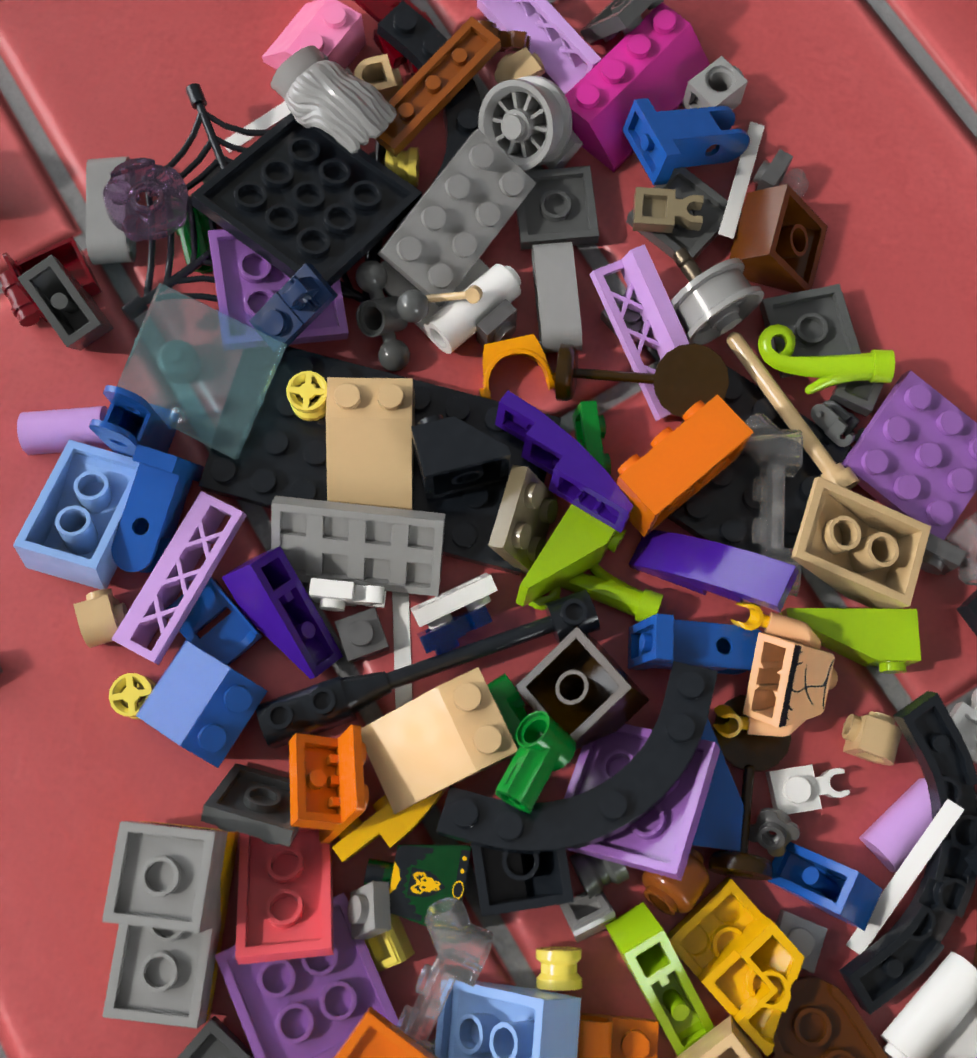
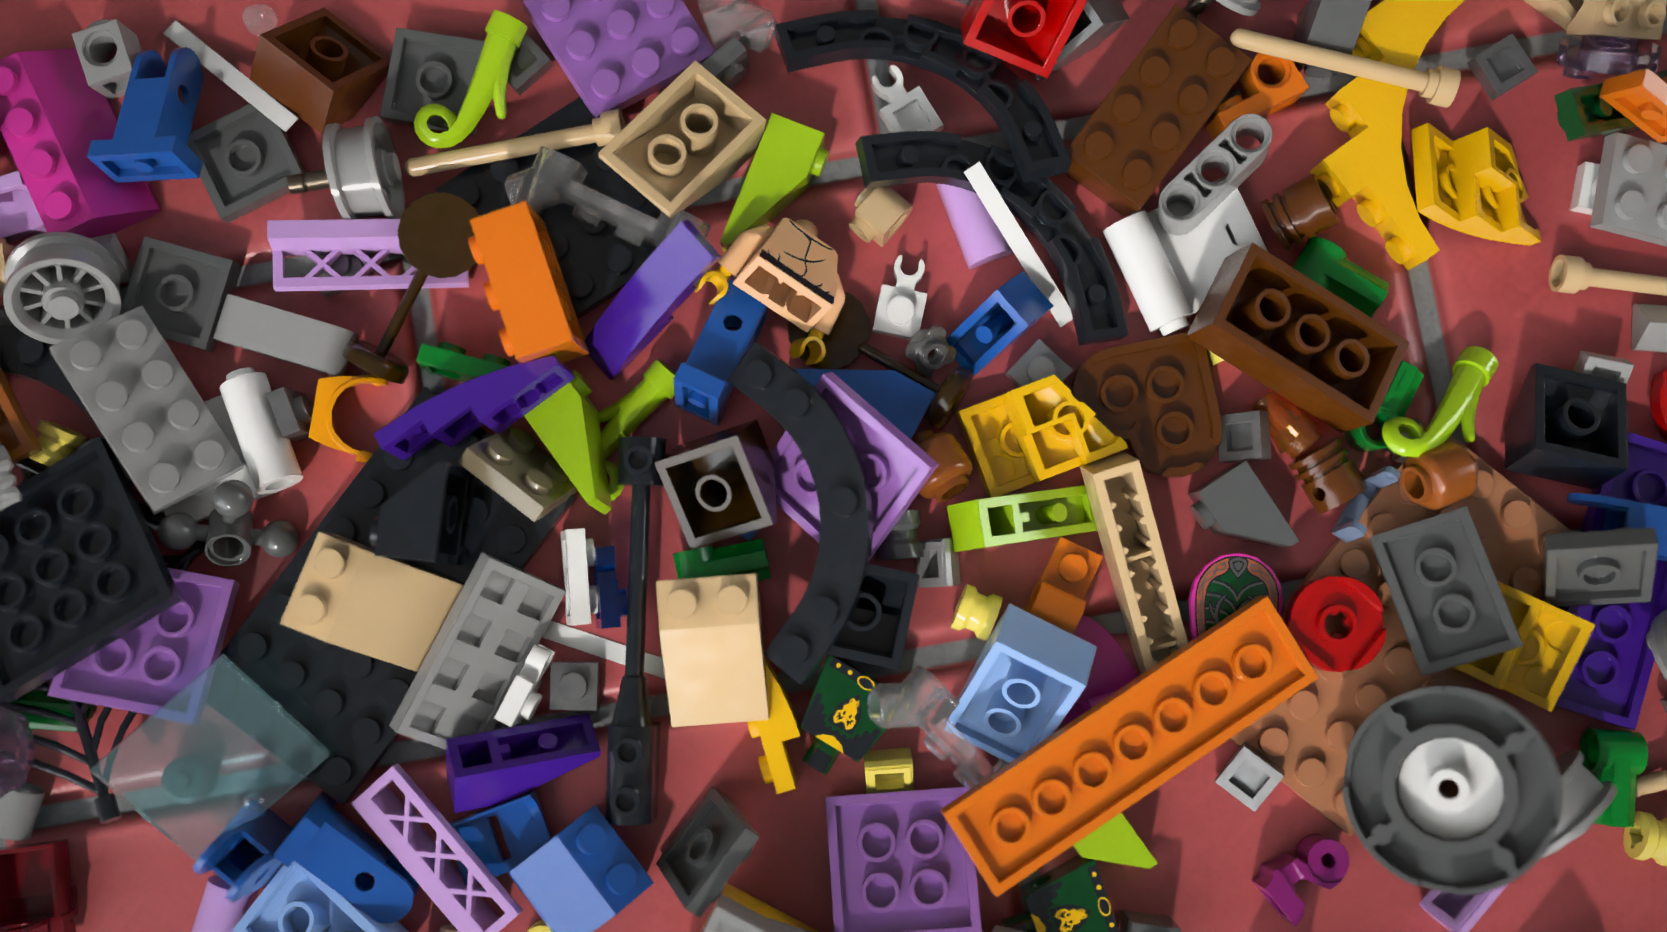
camera: 65 degrees left, 10 degrees up
dark grey slope [18,254,114,351] -> none
coral plate [235,828,334,965] -> none
dark blue hinge [249,263,338,353] -> none
light yellow wheel [286,371,327,421] -> none
orange bracket [289,724,369,844] -> none
light grey plate [347,881,391,940] -> none
tan hinge [426,285,483,304] -> none
green piece [495,711,576,813] -> none
dark tan plate [632,187,704,233] -> none
flat silver plate [753,149,793,191] -> none
dark grey piece [810,400,865,447] -> none

